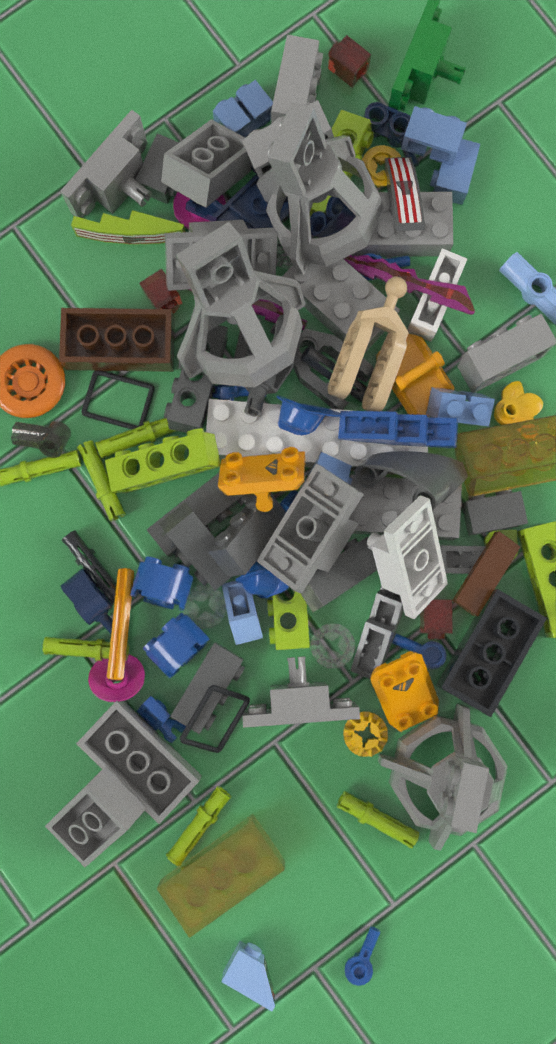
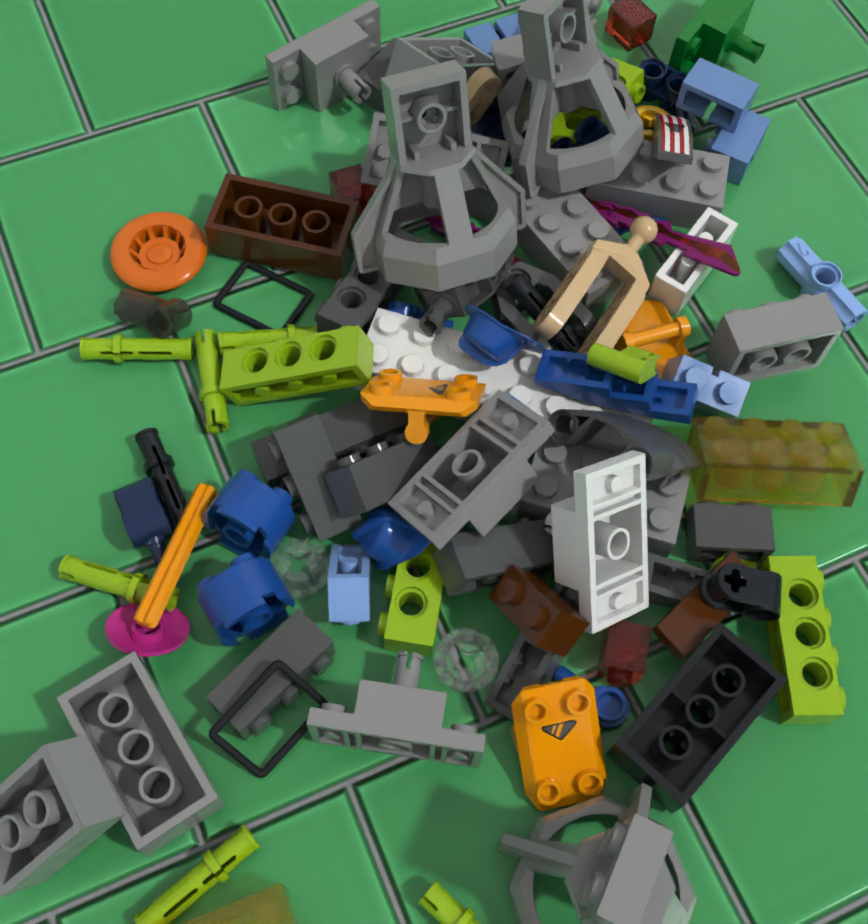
camera: 10 degrees right, 20 degrees down
lime slope [71,210,186,245] -> none
blue plate [136,696,186,743] -> none
yellow gear [343,711,388,757] -> none
yellow plate [494,381,543,433] -> none
none -> tan beam [467,67,502,127]
none -> reddish brown brick [488,564,590,657]
none -> lime piece [587,343,661,384]
none -> black piece [699,563,782,621]

